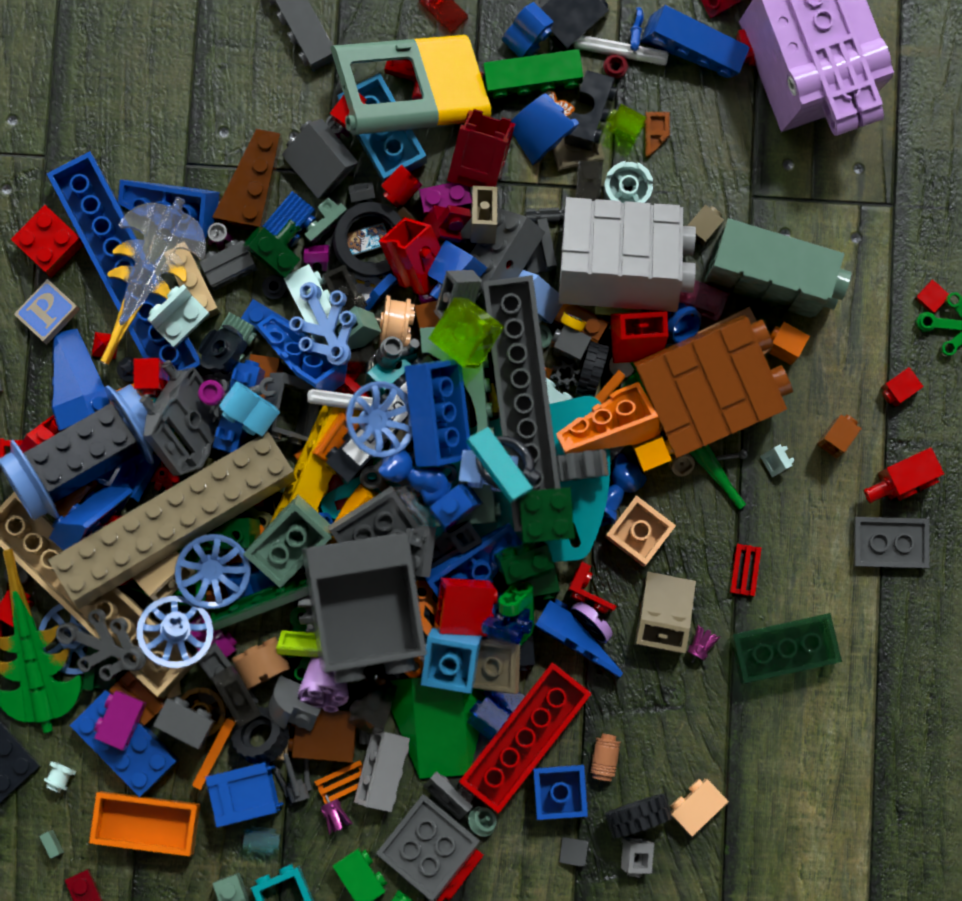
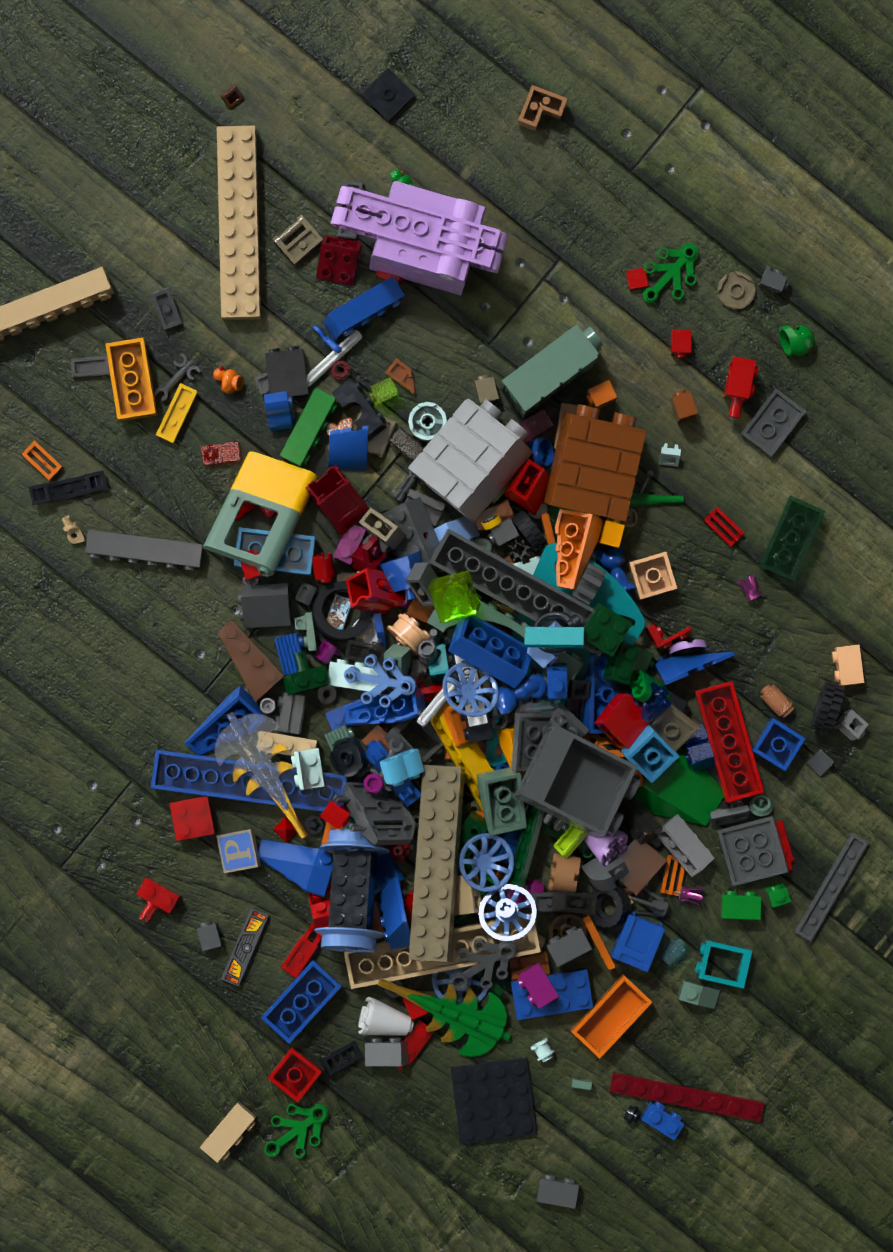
camera: 50 degrees left, 5 degrees up
dark tan slope [634,572,696,654] -> none

